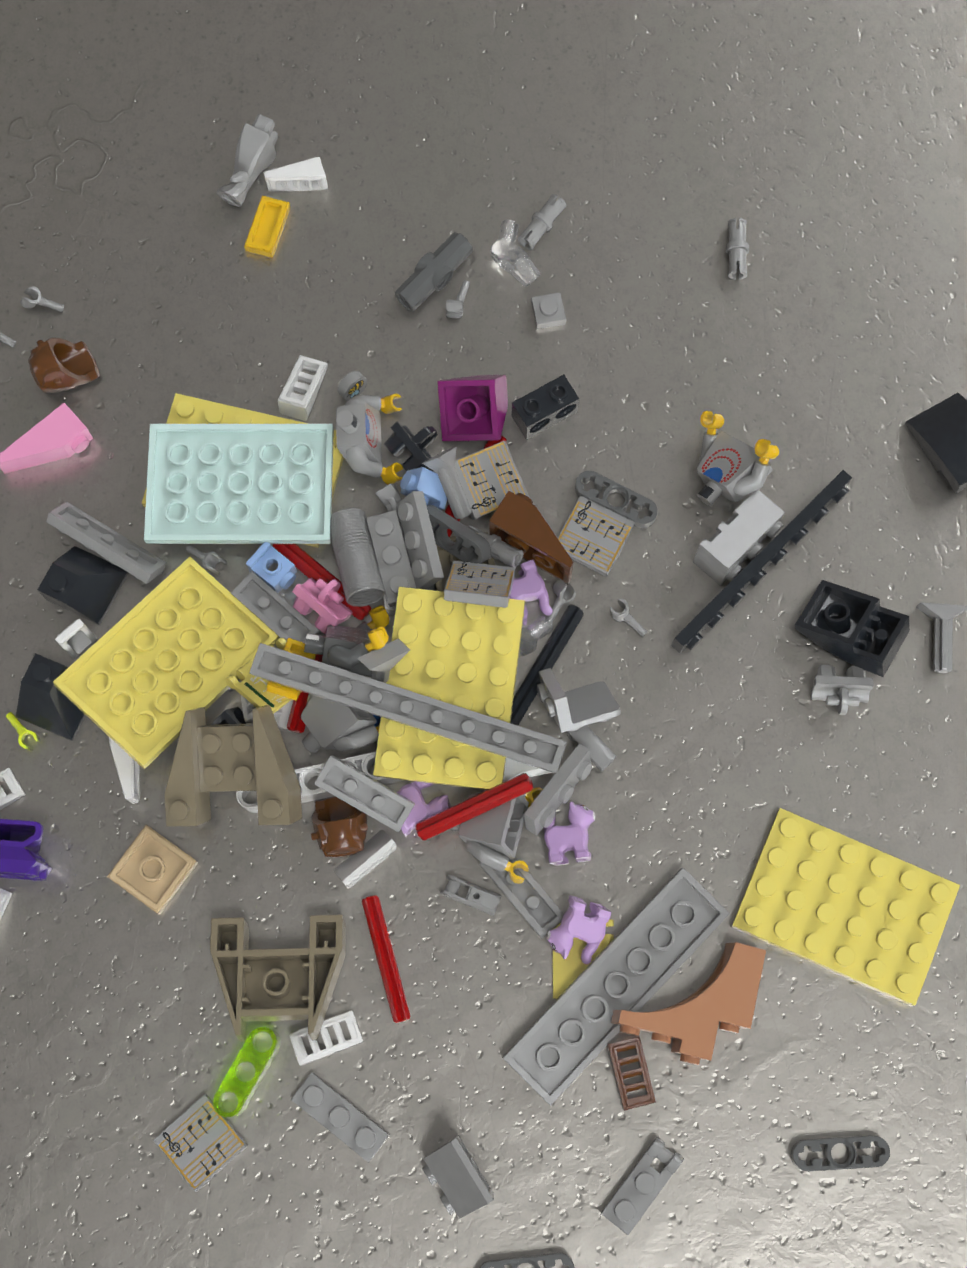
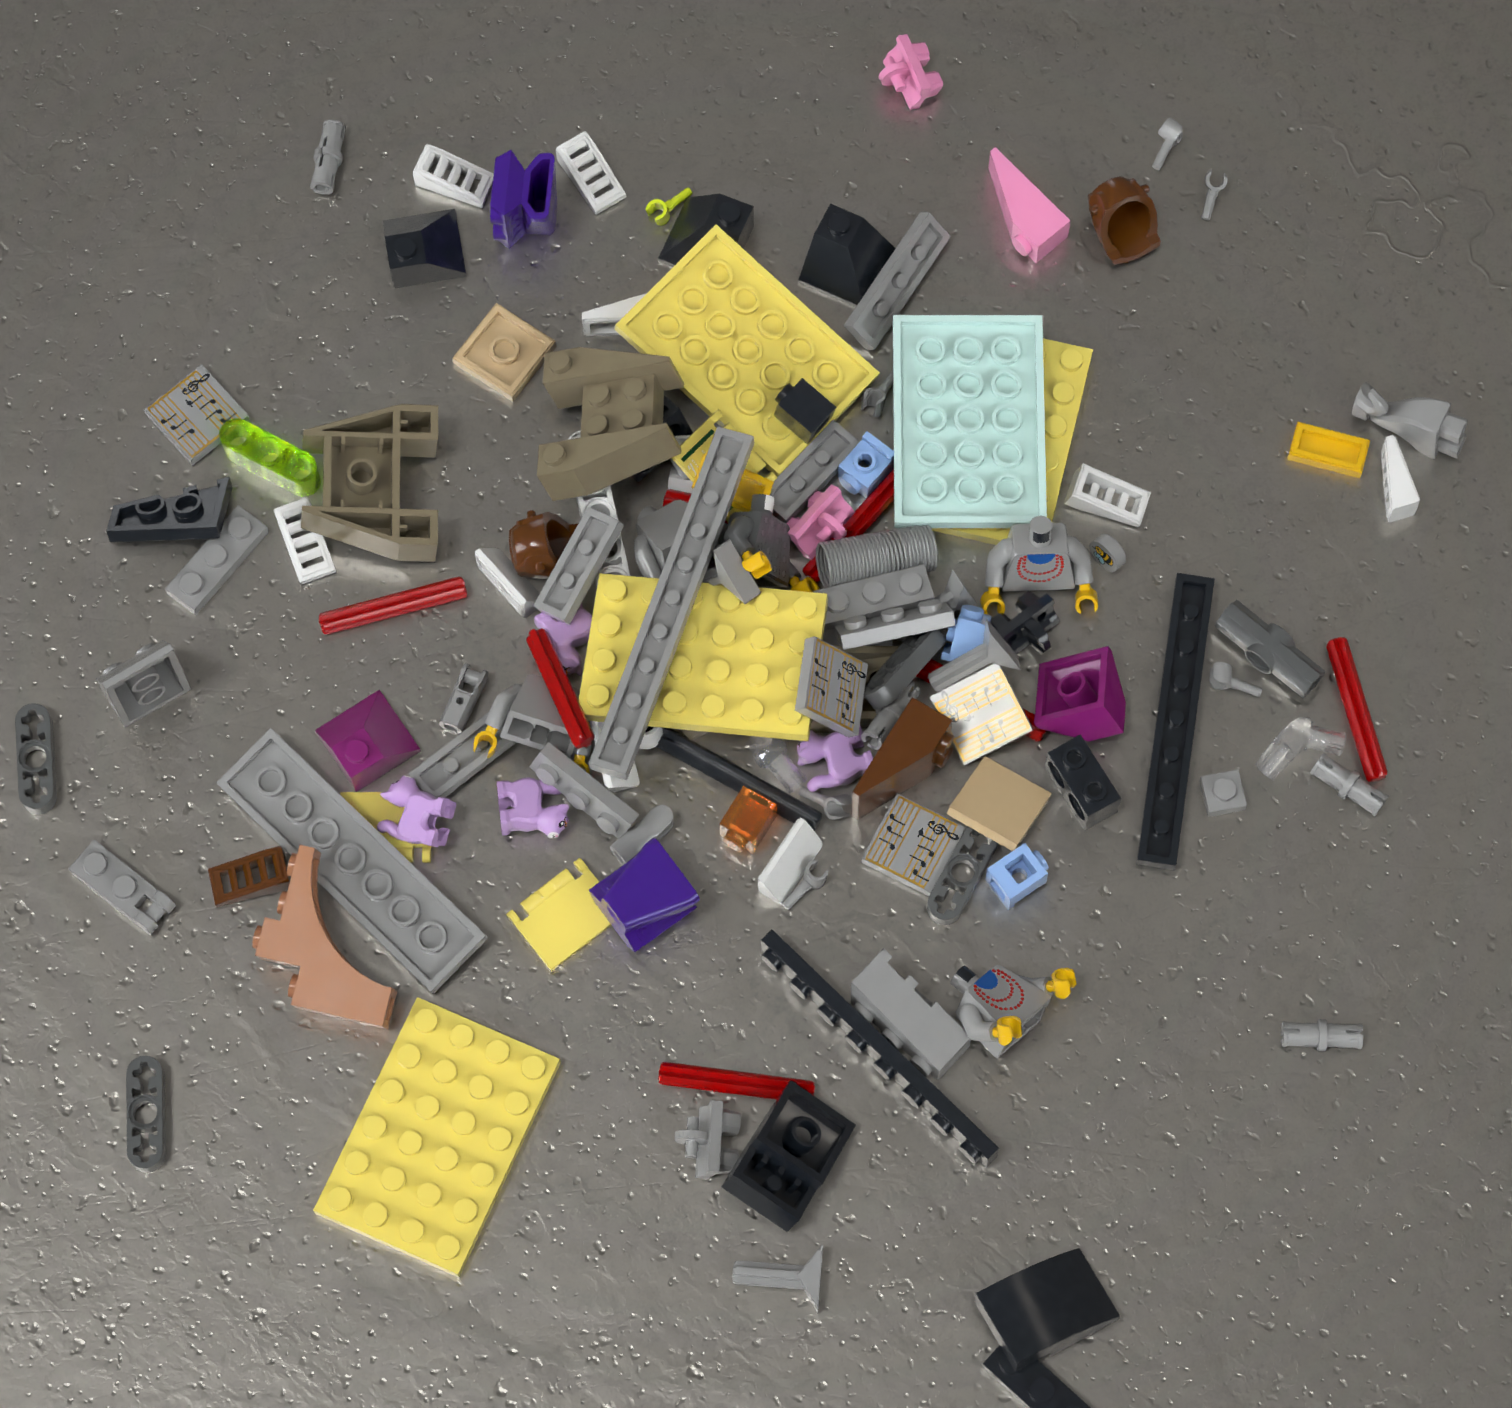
camera: 90 degrees right, 5 degrees down
white slope [55,618,97,659] -> none
light grey bracket [536,668,621,733] -> none
none -> black wing [106,476,233,542]
none -> magenta slope [315,690,421,792]
none -> black slope [383,209,467,289]
none -> light yellow piece [506,858,611,972]
none -> dark purple piece [589,838,700,952]
none -> red axle [658,1062,815,1099]
none -> clear orange brick [719,786,777,854]
none -> white slope [758,817,823,905]
none -> black brick [774,378,836,445]
none -> tan tile [947,756,1052,851]
none -> light blue brick [985,843,1049,910]
none -> black plate [1136,573,1215,870]
none -> red axle [1326,637,1388,782]

